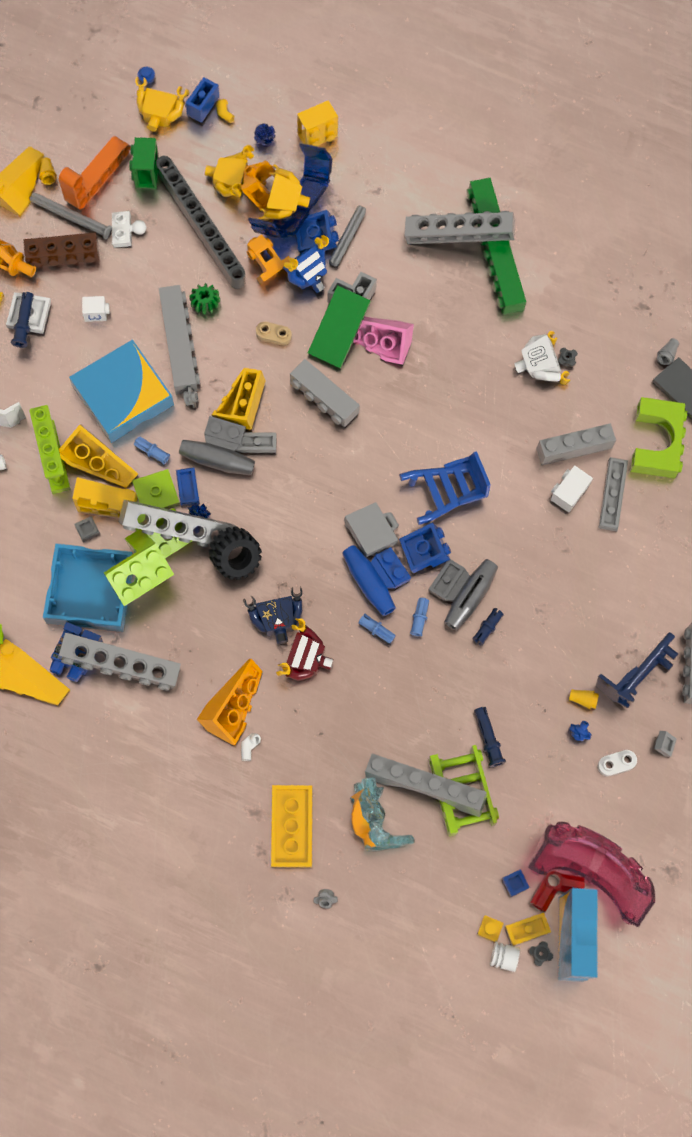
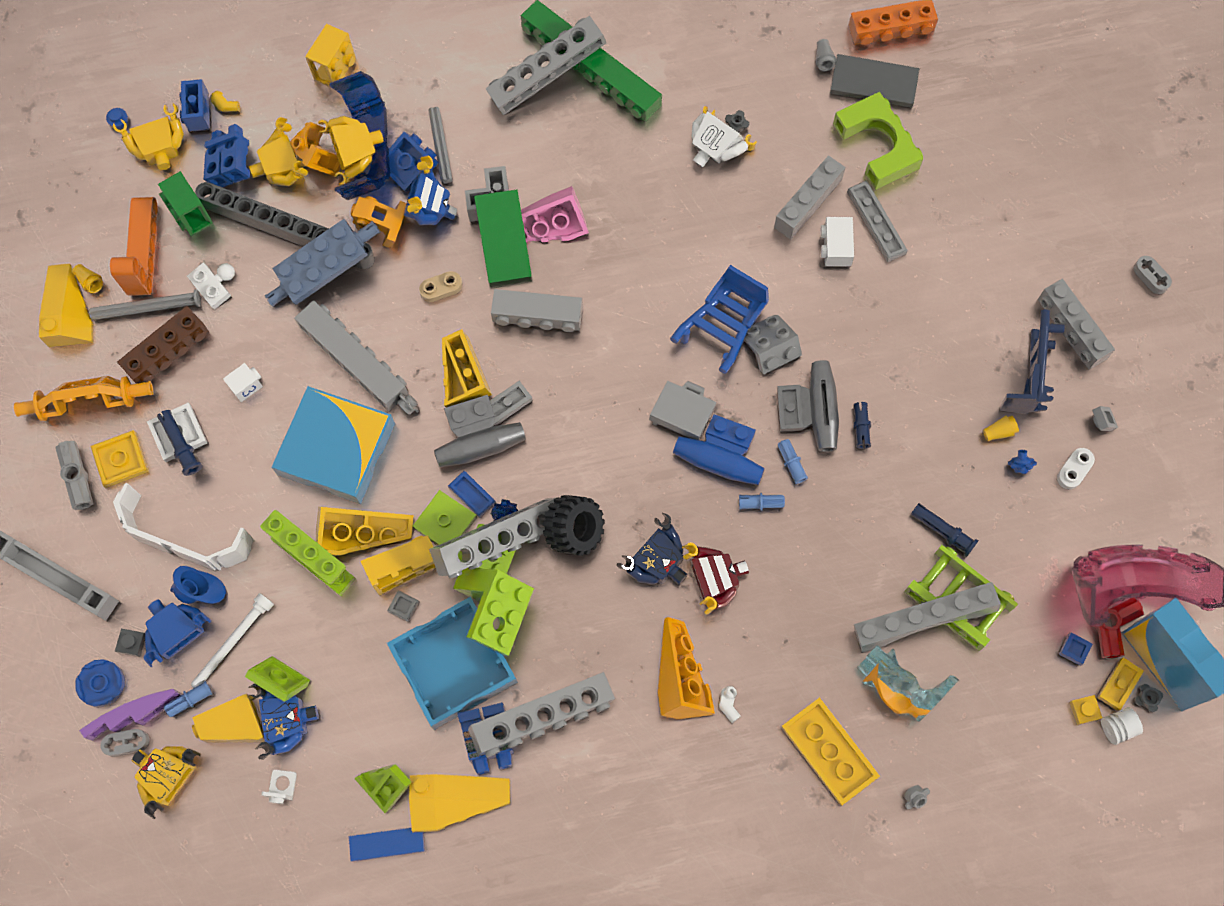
camera: 30 degrees left, 0 degrees up
medium blue axle [134,436,170,464] -> none
green gear [189,282,221,315] -> none
clear blue gear [254,123,276,146] -> none
blue plate [399,522,451,573] -> none
none -> blue hips [203,124,250,187]
none -> sand blue plate [265,219,380,307]
none -> light grey bracket [744,315,802,374]

